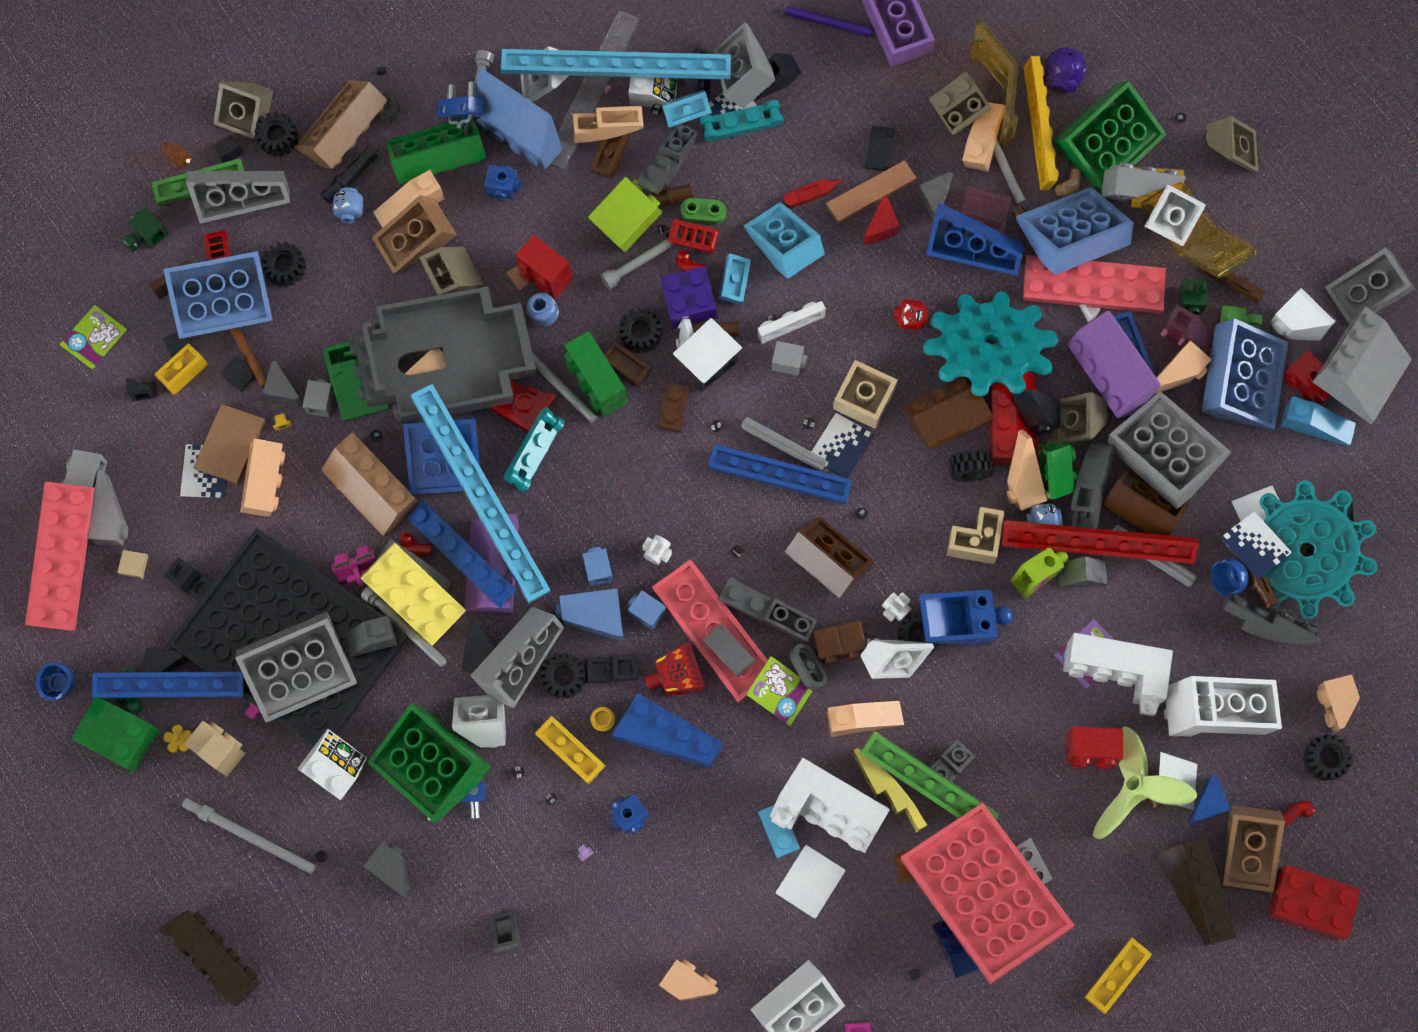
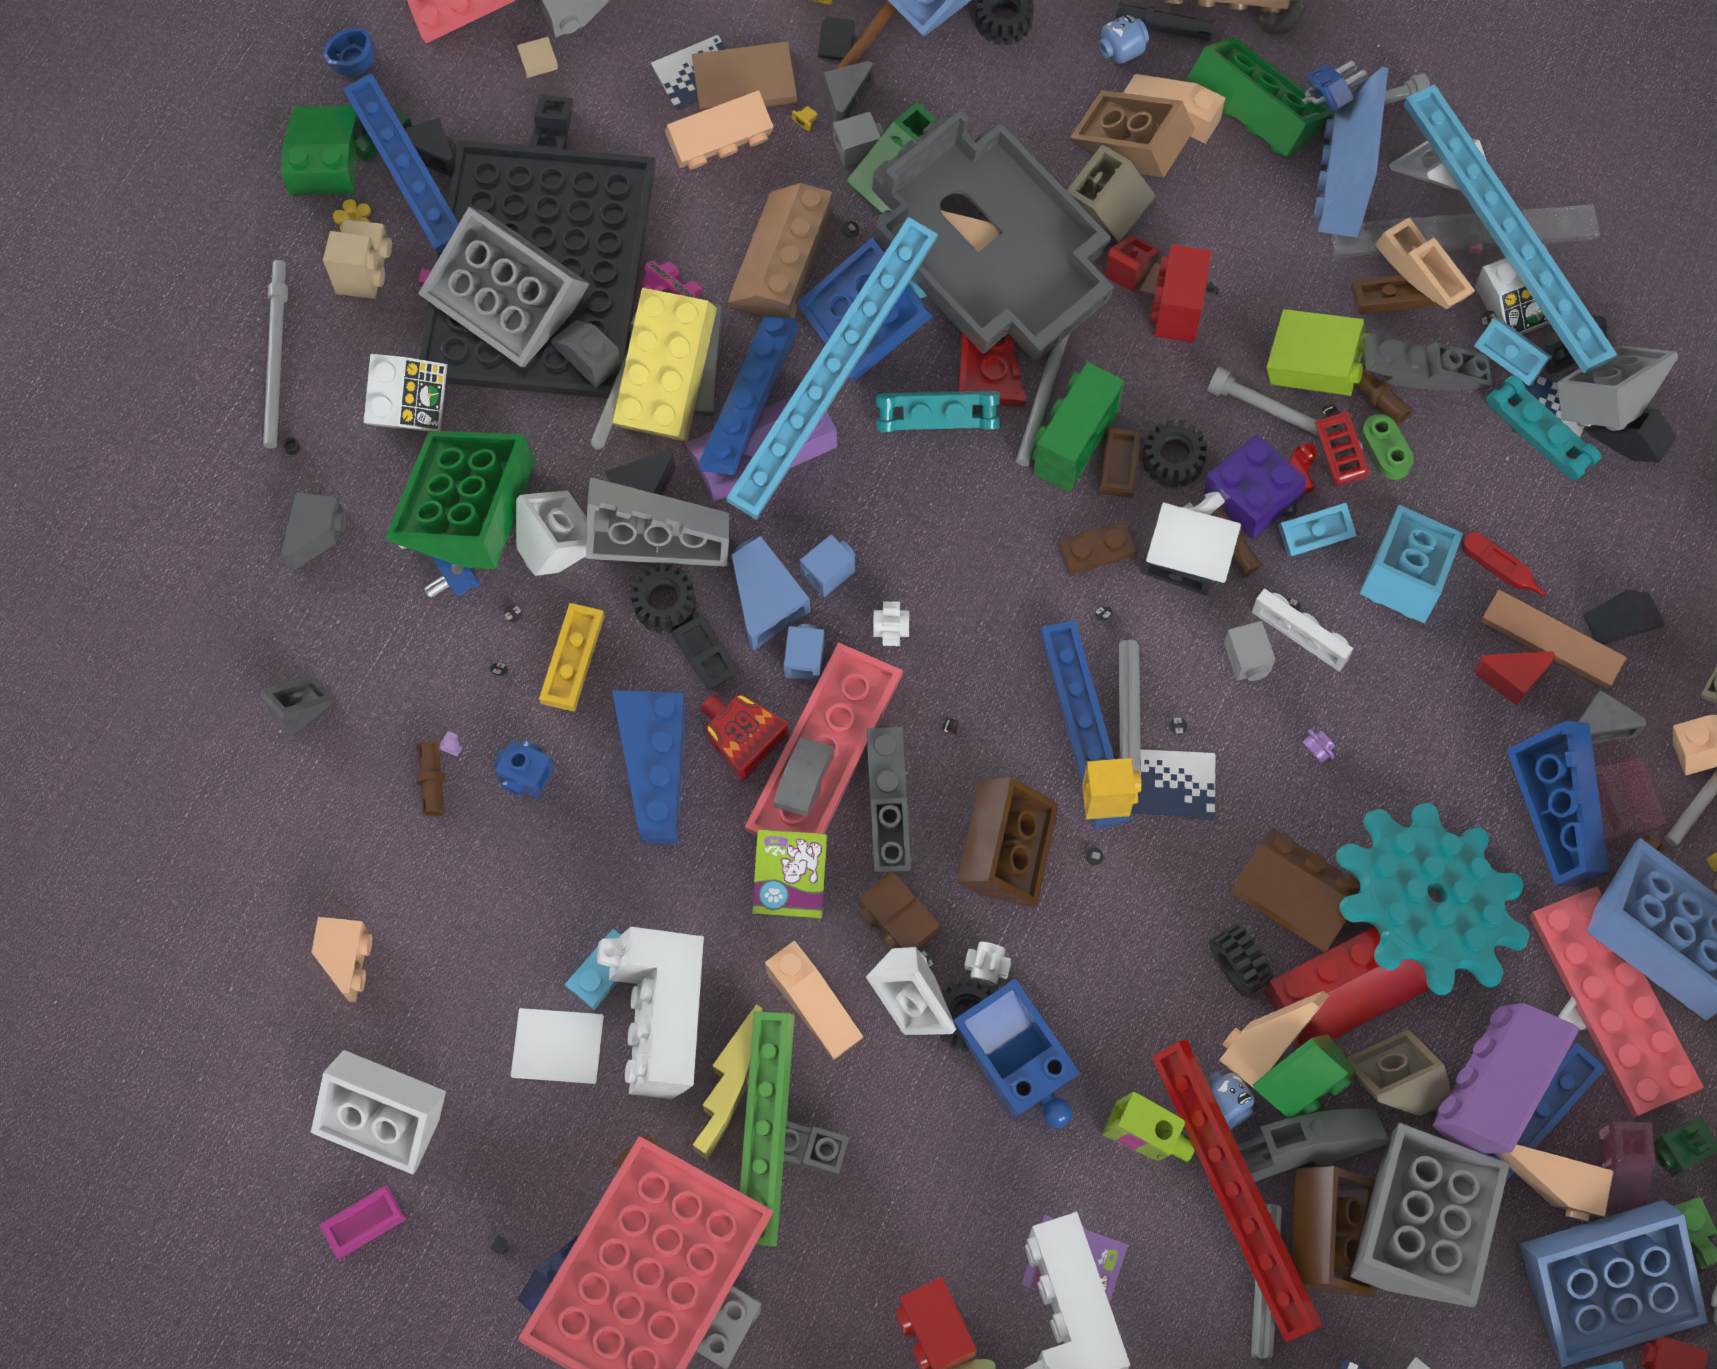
camera: 60 degrees right, 5 degrees down
dark brown wedge [158,910,260,1006] -> none
red arm [399,532,432,556] -> none
blue brick [484,165,521,201] -> none
medium blue head [526,293,559,327] -> none
yellow plate [590,707,615,732] -> none
dark grey plate [790,643,827,690] -> none
tan brick [833,360,898,429] -> none
red head [893,299,928,331] -> none
tan brick [946,507,1004,564] -> none
black slope [1013,389,1061,434] -> none
flat silver slope [1058,557,1108,588] -> none
none -> reddish brown pin [416,741,446,817]
none -> yellow brick [1082,758,1141,820]
none -> red slope [1105,235,1161,292]
none -> medium lavender plate [1302,729,1335,763]

